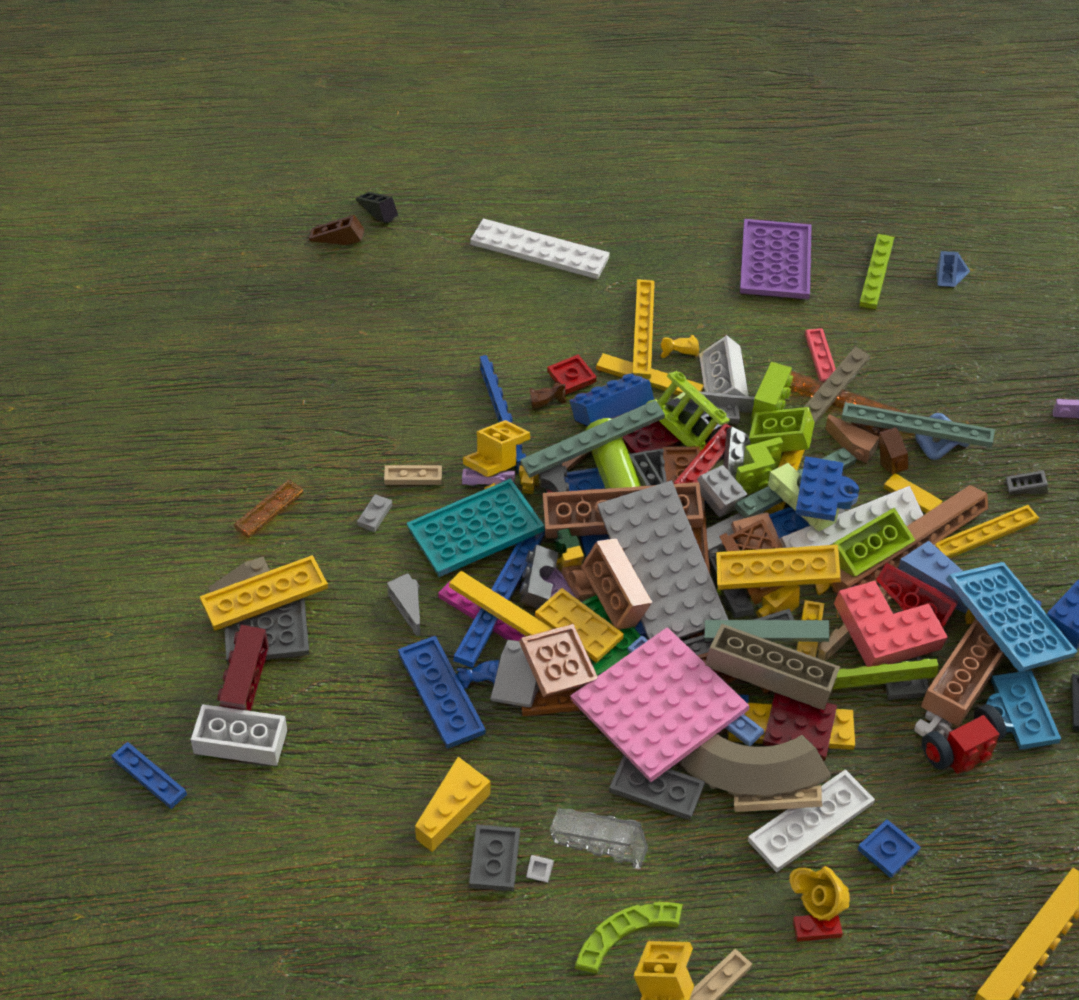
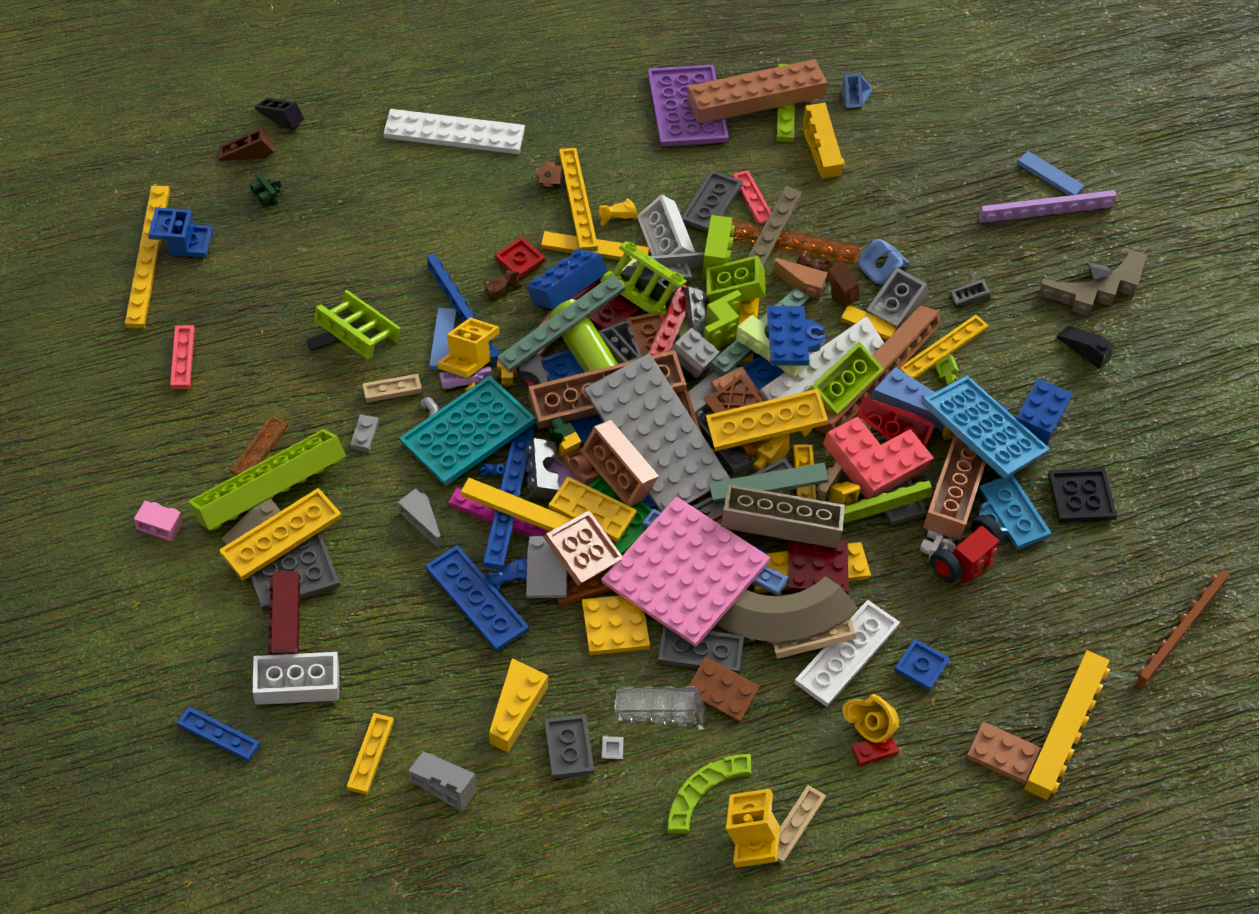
camera: 15 degrees left, 5 degrees up
sand green plate [841,402,995,448] -> none
none -> yellow plate [125,185,170,329]
none -> bright pink brick [134,501,183,542]
none -> blue bracket [148,207,213,258]
none -> coral plate [170,325,195,390]
none -> lime brick [187,429,346,530]
none -> dark green hips [250,172,282,206]
none -> black axle [307,323,359,349]
none -> lime fence [314,290,401,360]
none -> yellow plate [347,713,394,795]
none -> light grey wedge [408,751,476,812]
none -> light grey arm [420,397,439,417]
none -> medium blue tile [429,308,457,370]
none -> blue arm [478,463,505,477]
none -> nougat brick [536,161,562,187]
none -> yellow plate [582,596,650,656]
none -> dark grey plate [681,170,743,232]
none -> dark orange plate [685,656,760,723]
none -> nougat brick [687,59,827,124]
none -> yellow wedge [802,103,845,179]
none -> yellow slope [828,481,860,505]
none -> light grey slope [867,267,928,328]
none -> lime plate [935,354,959,385]
none -> nougat plate [966,722,1041,785]

